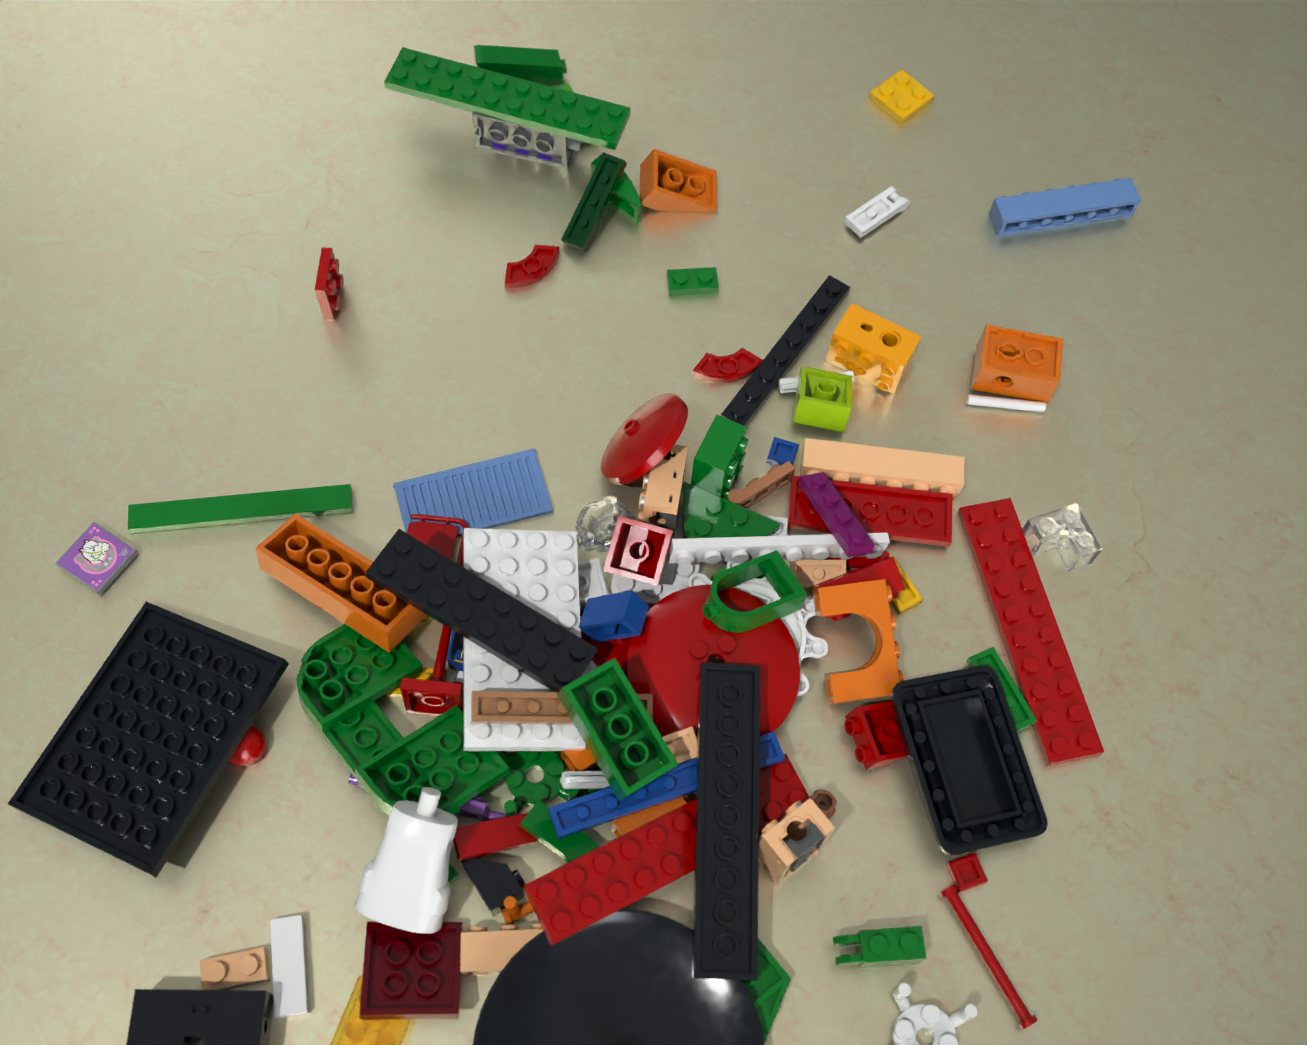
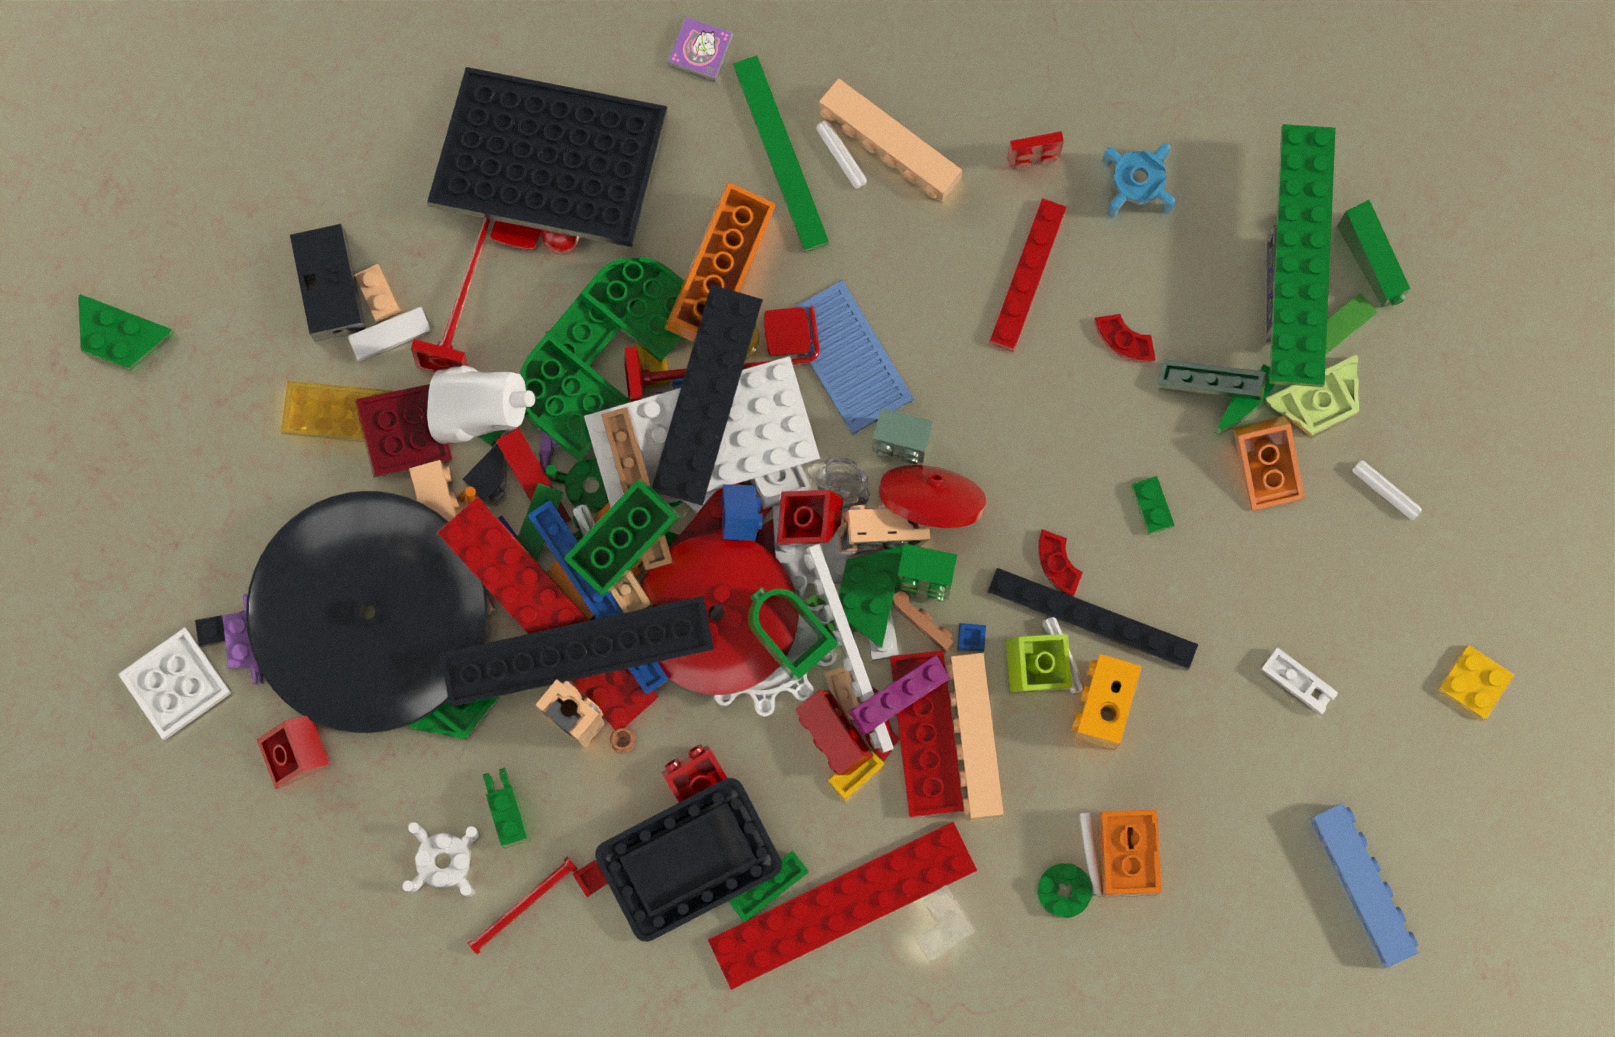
camera: 85 degrees right, 15 degrees up
orange arch [812,579,904,704] -> none
none -> red piece [411,218,541,372]
none -> white axle [817,120,867,189]
none -> light nougat brick [819,78,962,201]
none -> sand green piece [872,408,933,464]
none -> red plate [989,198,1067,352]
none -> green plate [1037,863,1092,918]
none -> dark azure plate [1102,143,1176,218]
none -> yellowish green wing [1264,355,1359,436]
none -> white axle [1352,460,1421,520]

